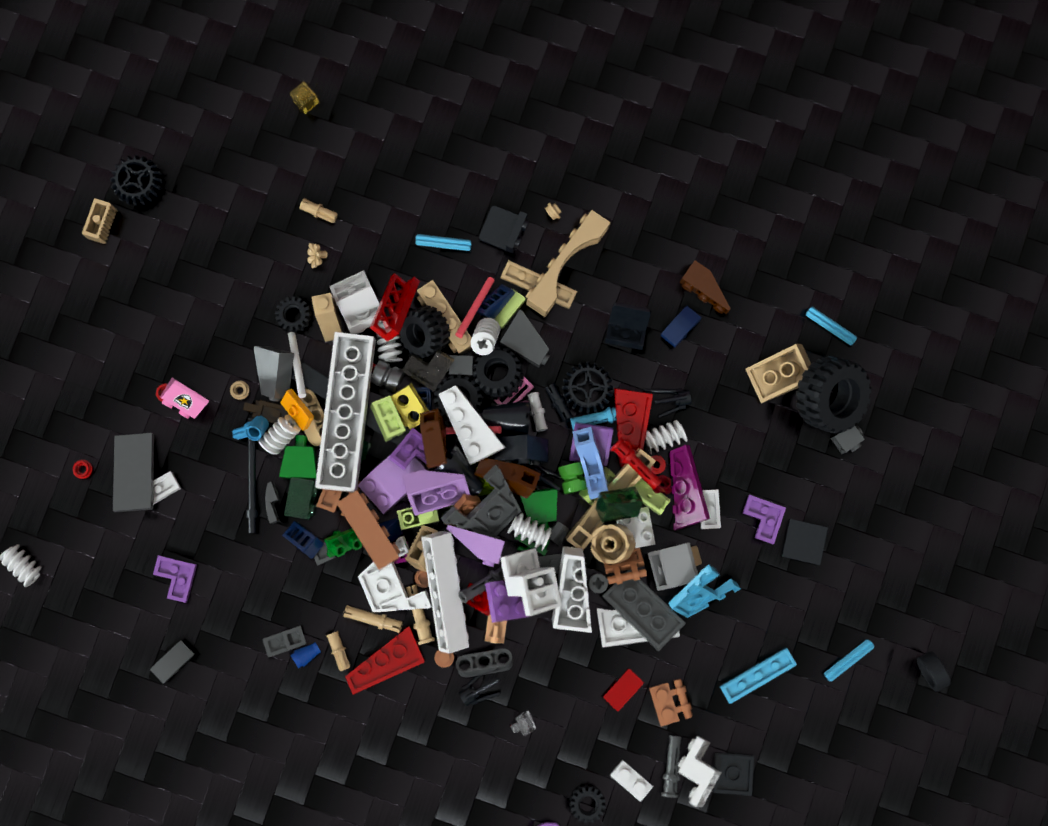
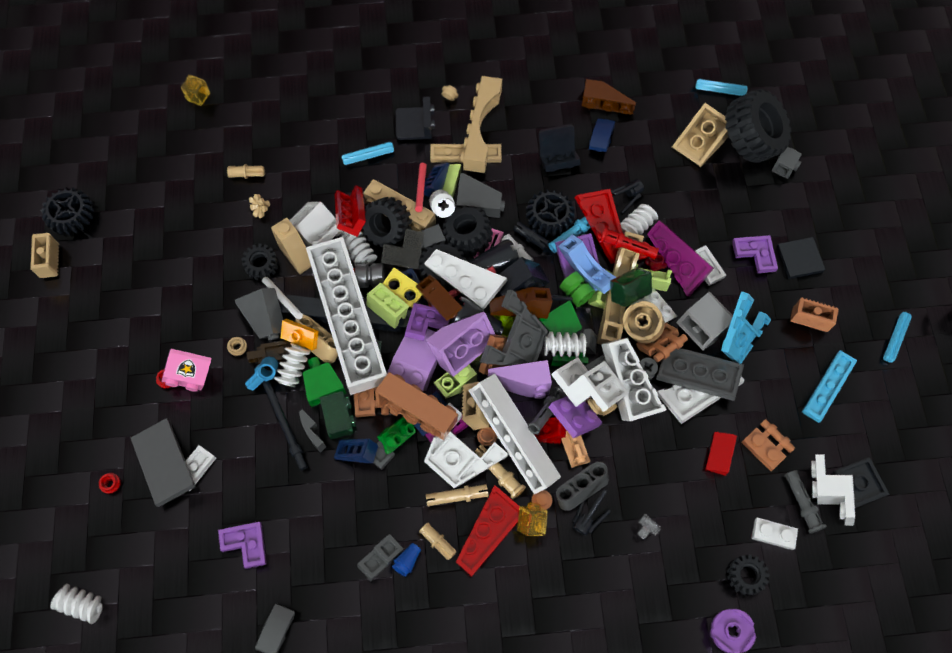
camera: 25 degrees left, 15 degrees down
none -> clear yellow brick [517,503,548,536]
none -> nougat brick [790,297,839,332]

